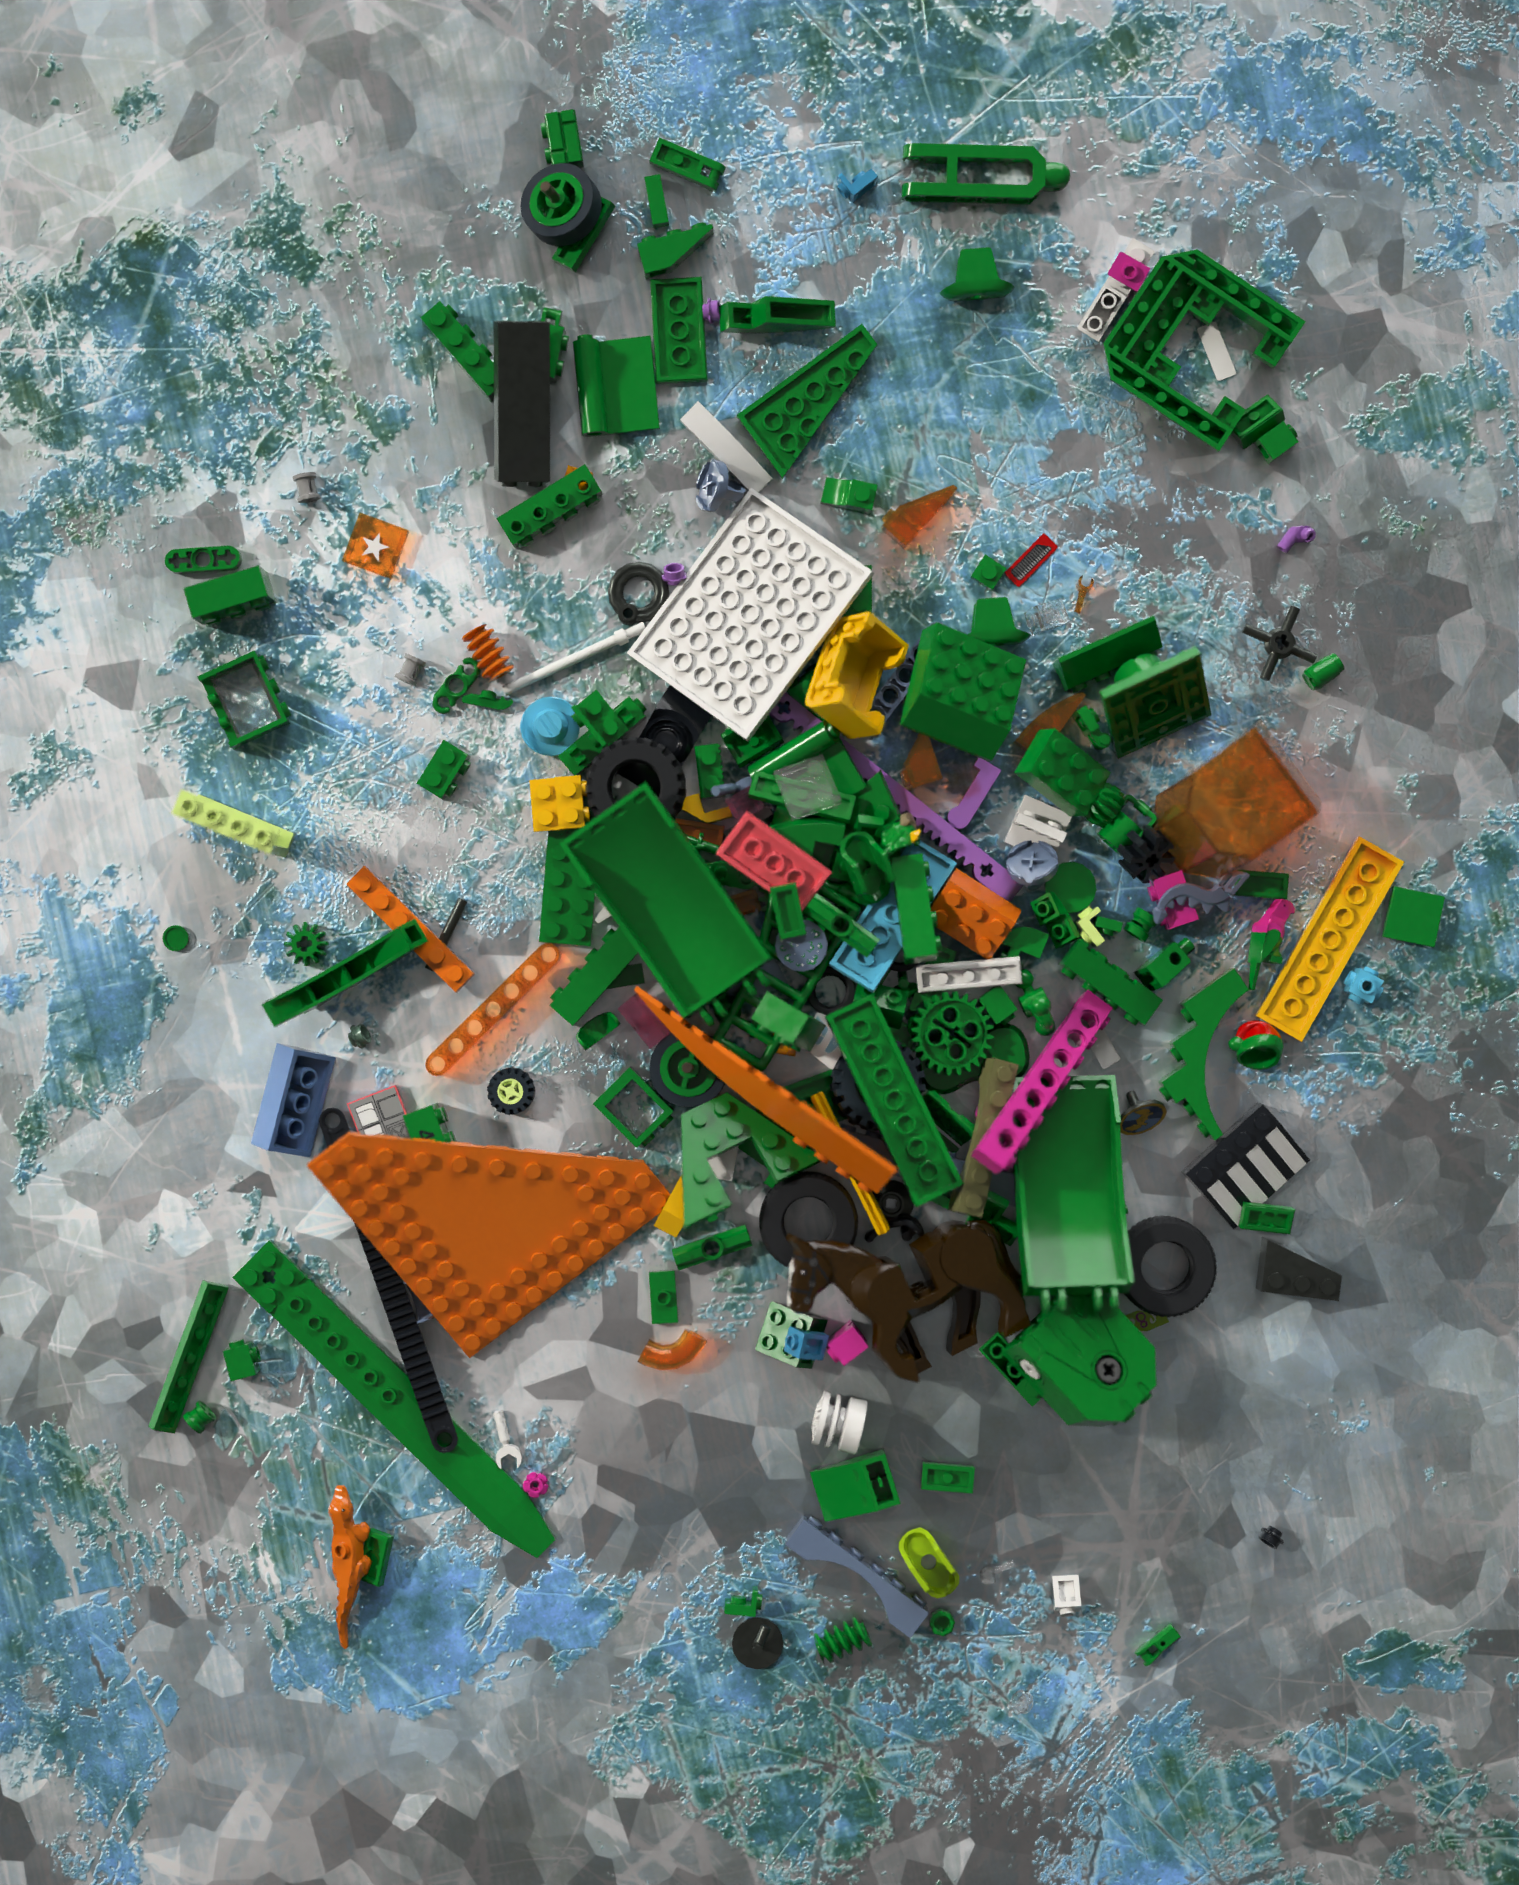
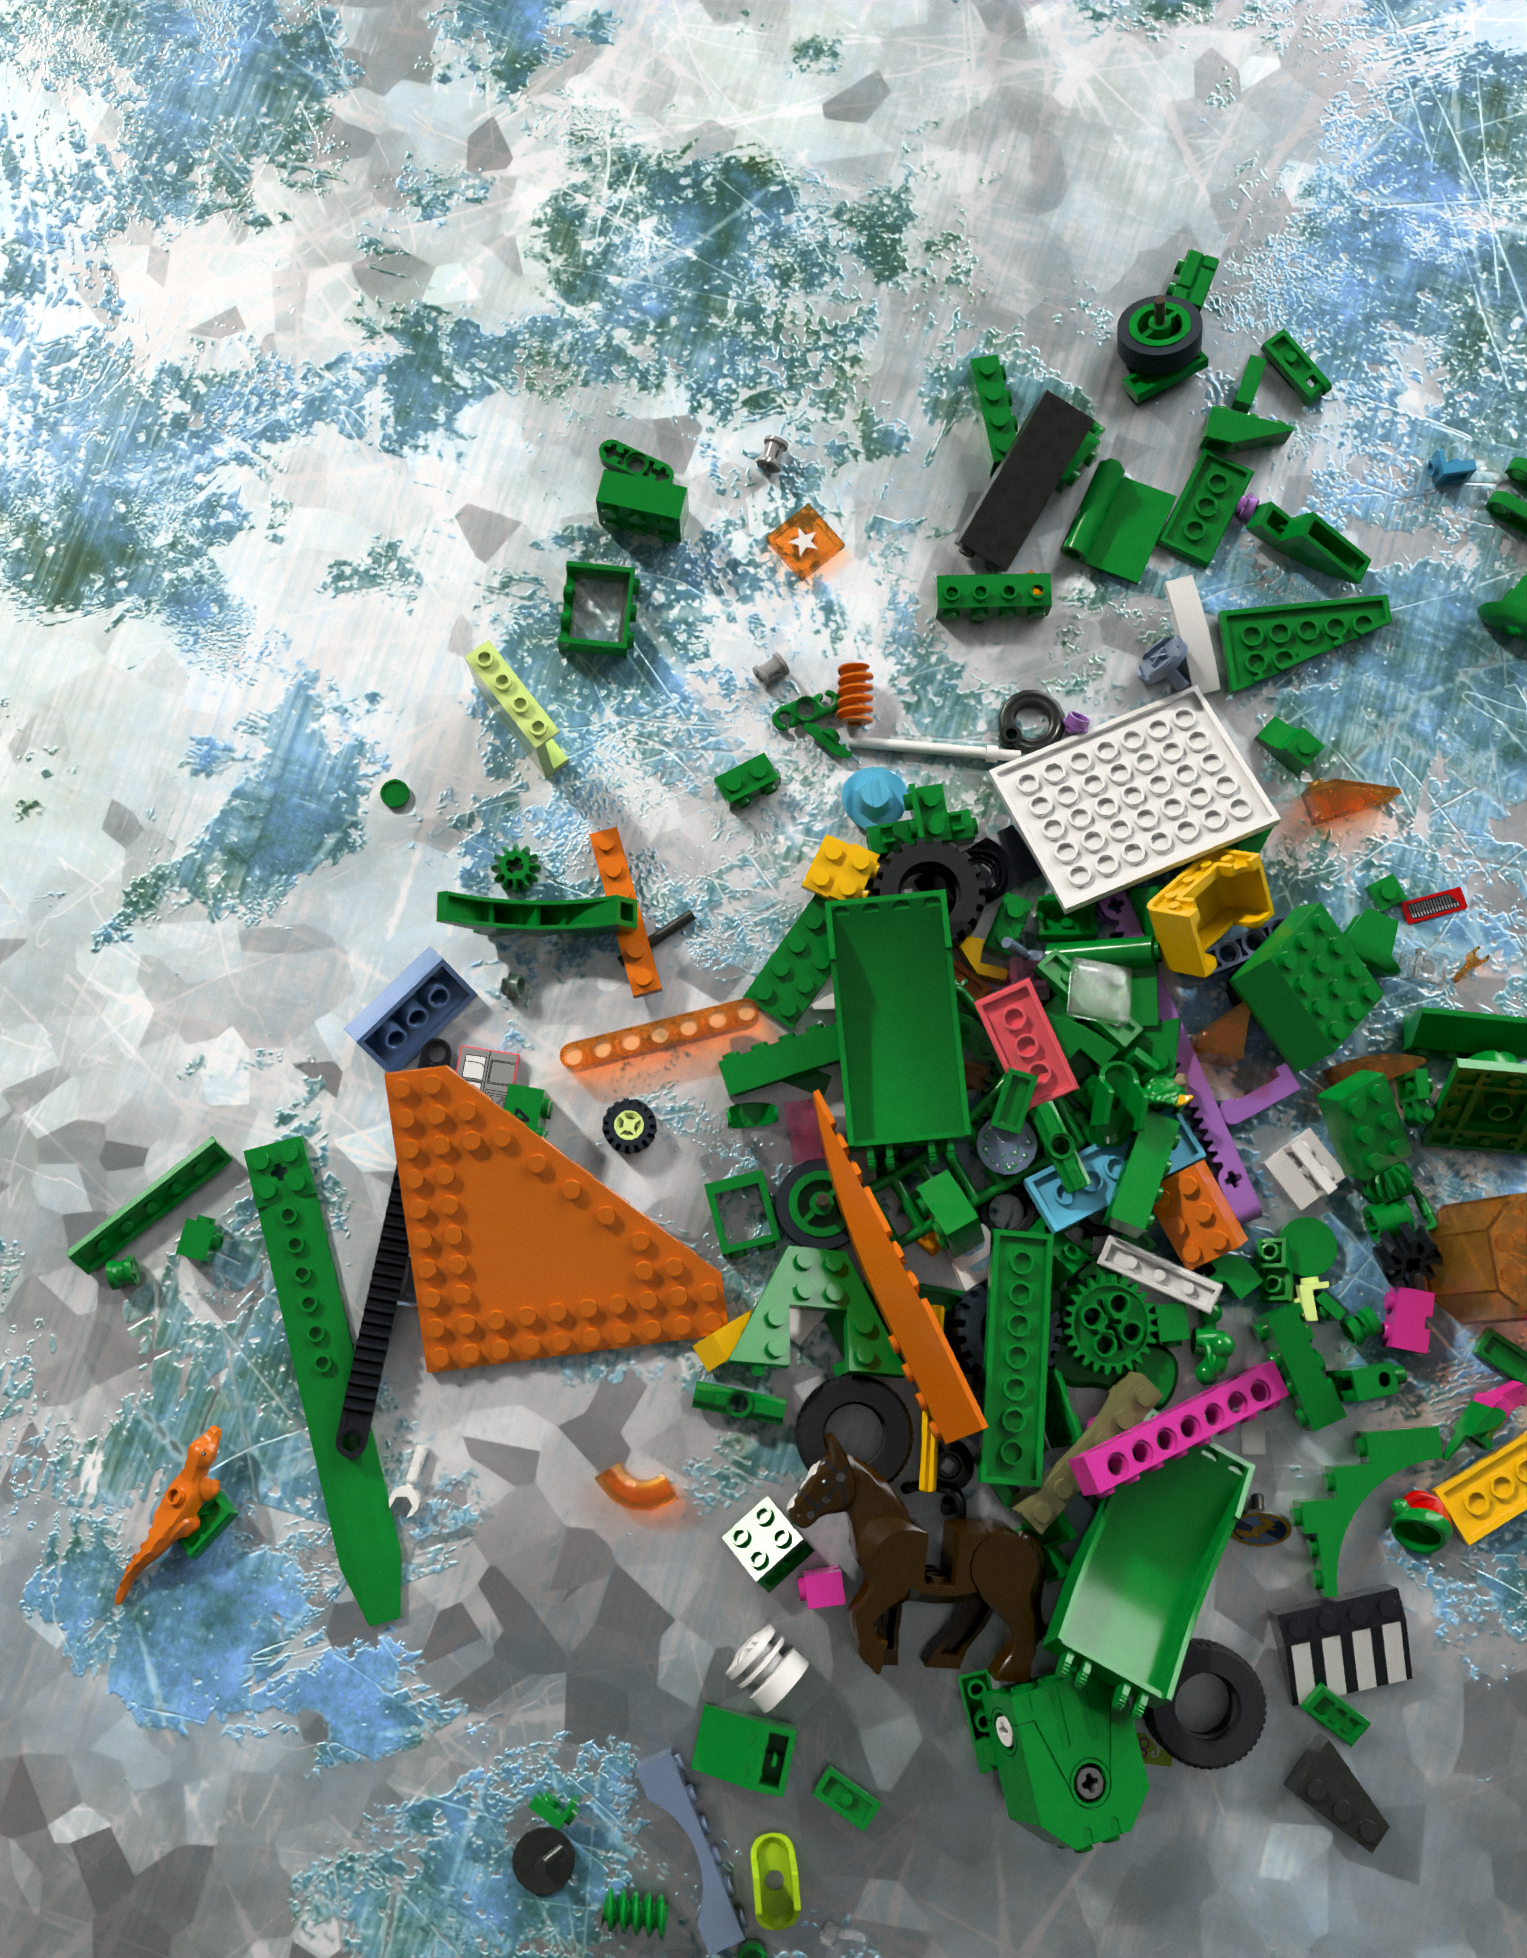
camera: 30 degrees right, 10 degrees down
dark pink plate [523,1472,549,1498] -> none
green plate [649,1270,678,1324] -> none
dark azure bracket [784,1326,829,1361] -> none
sand blue tile [1006,840,1059,891] -> none
sand blue piece [1152,869,1250,924] -> none

